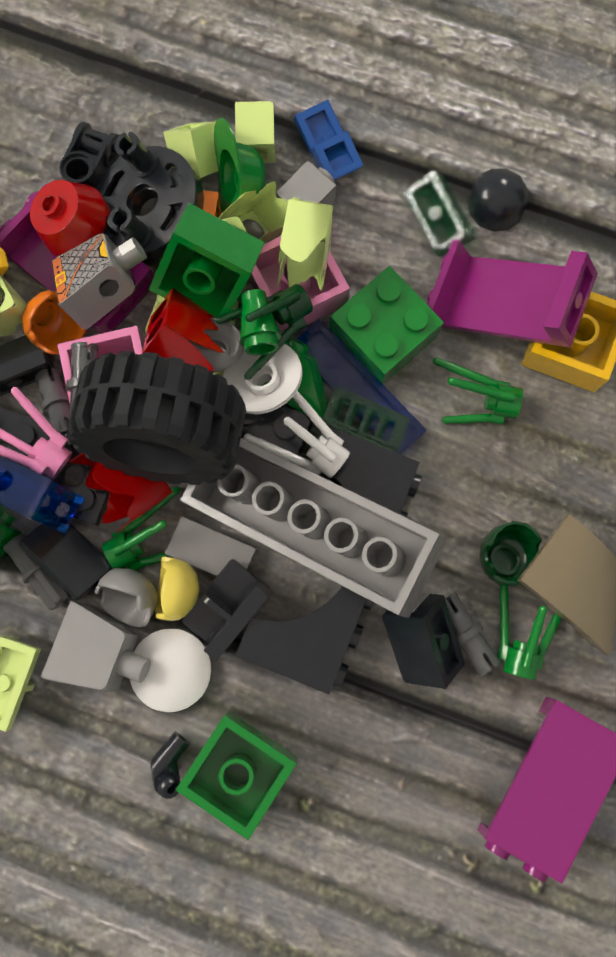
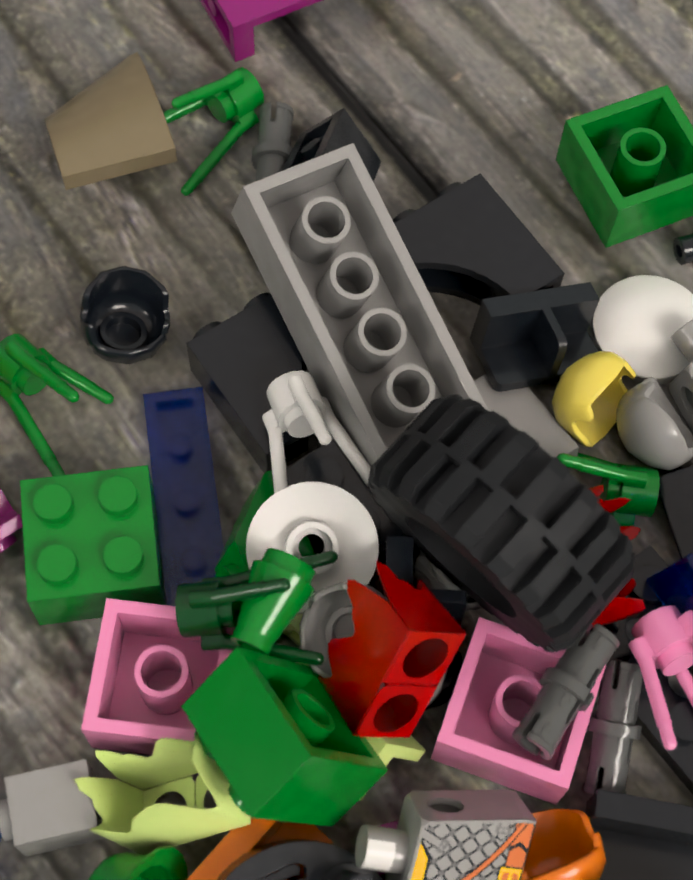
camera: 150 degrees left, 15 degrees down
yellowish green piece [277,199,333,291] -> none
clear green slope [322,386,411,453] -> none
dark green hair [480,521,542,587] -> none
none -> black hair [80,266,171,365]

